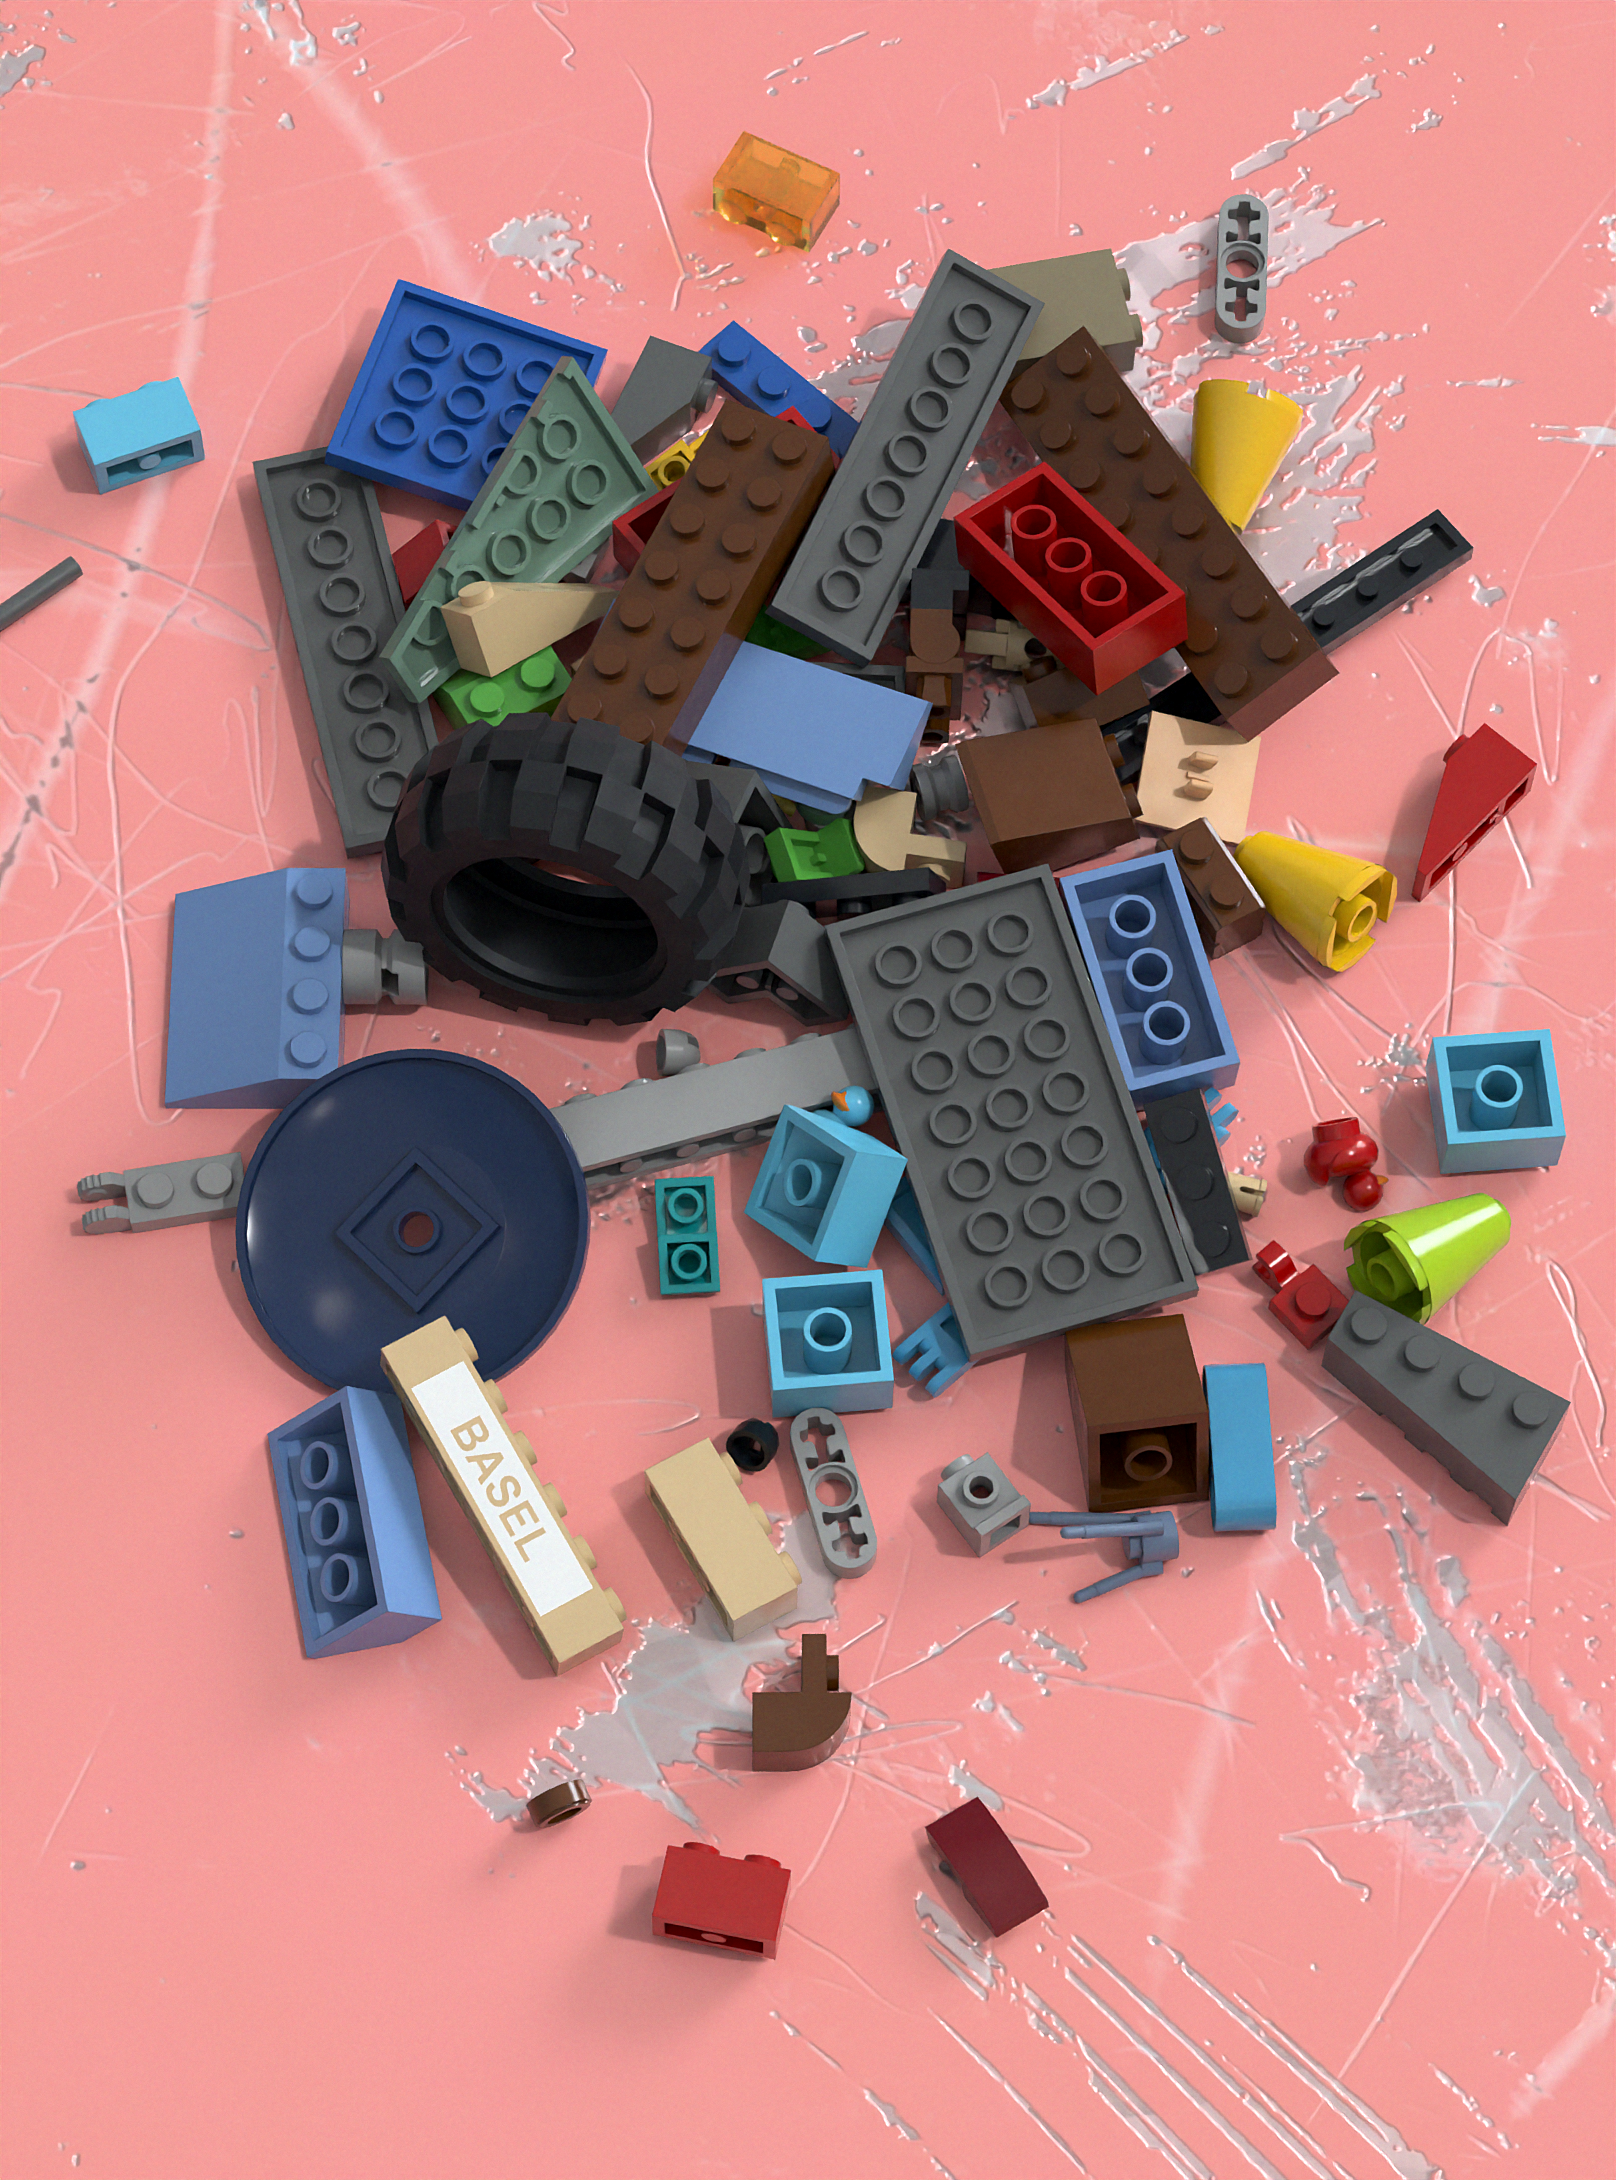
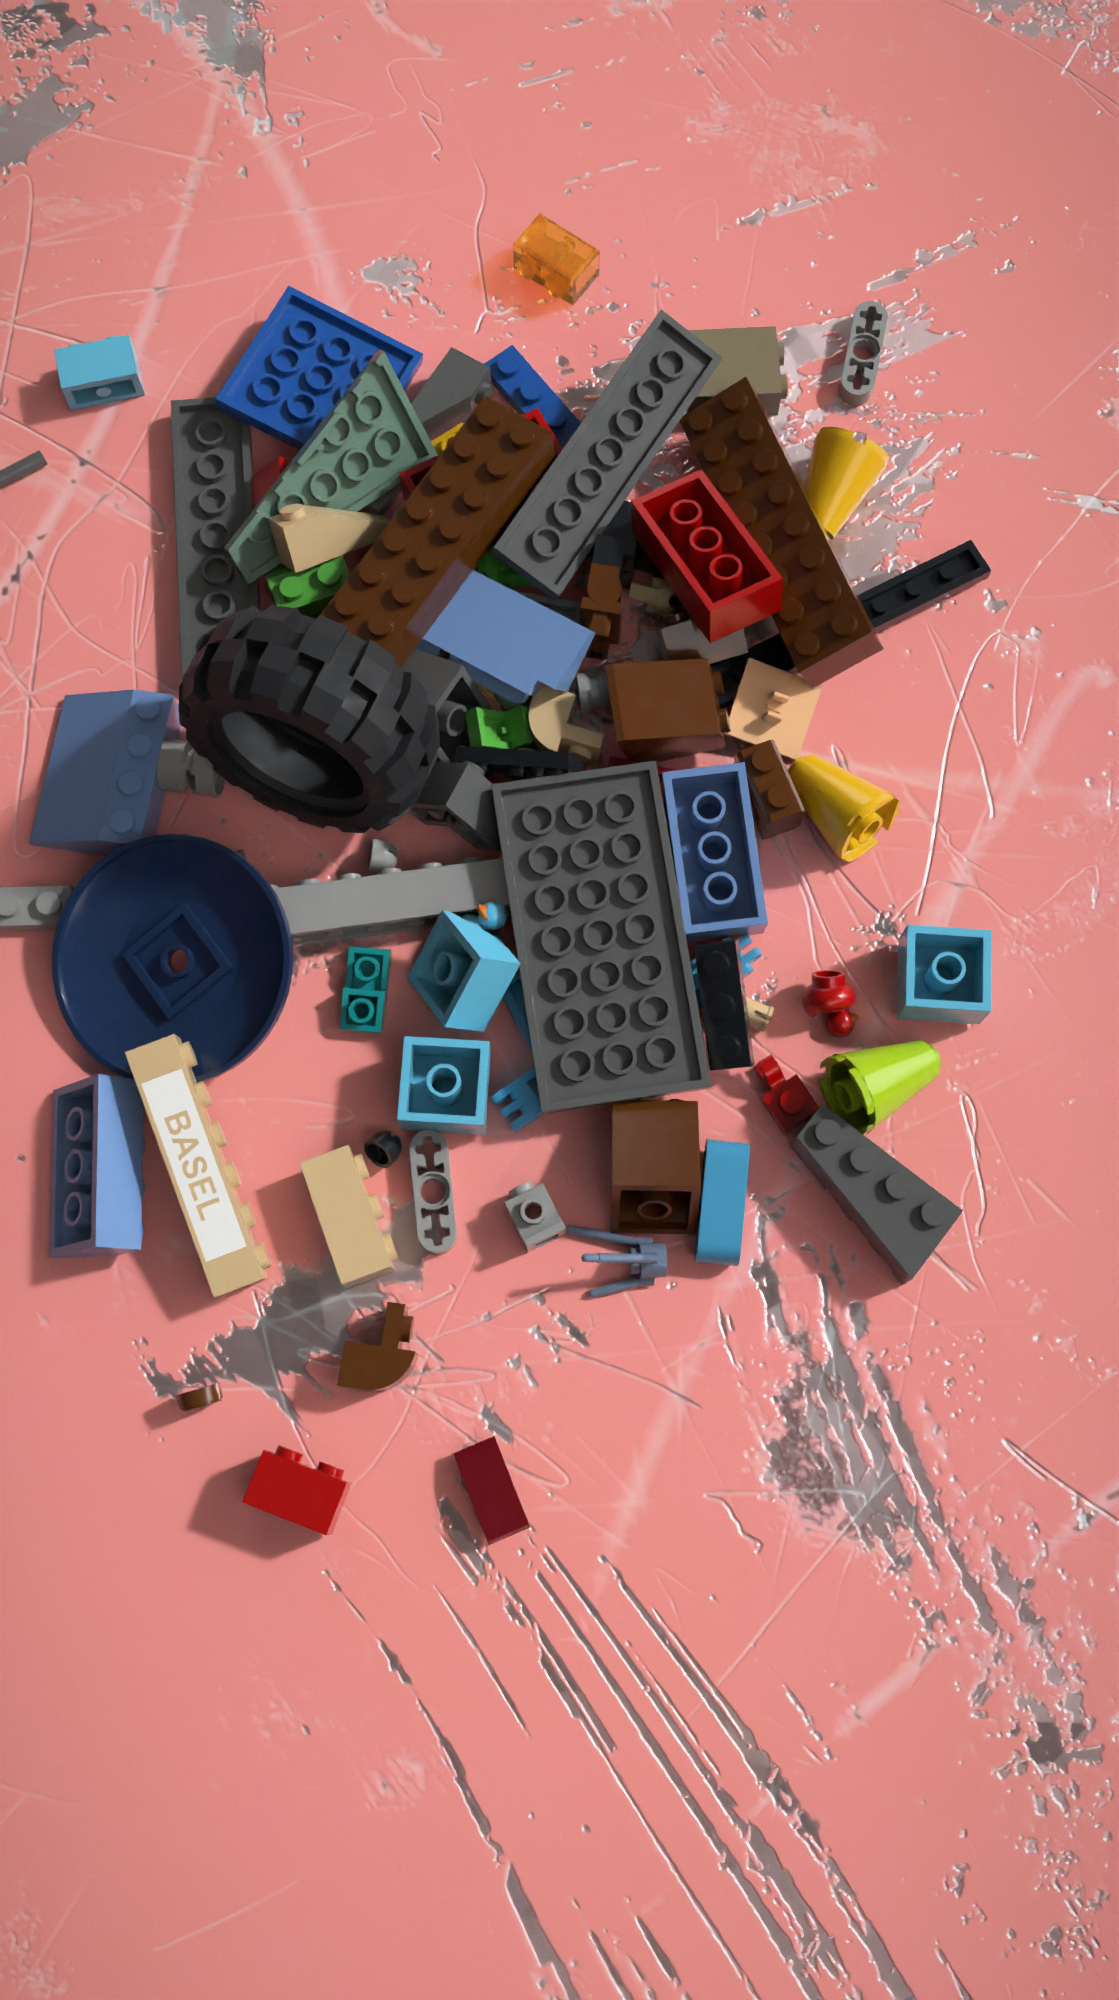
camera: 10 degrees right, 10 degrees up
red slope [1411,723,1537,902] -> none

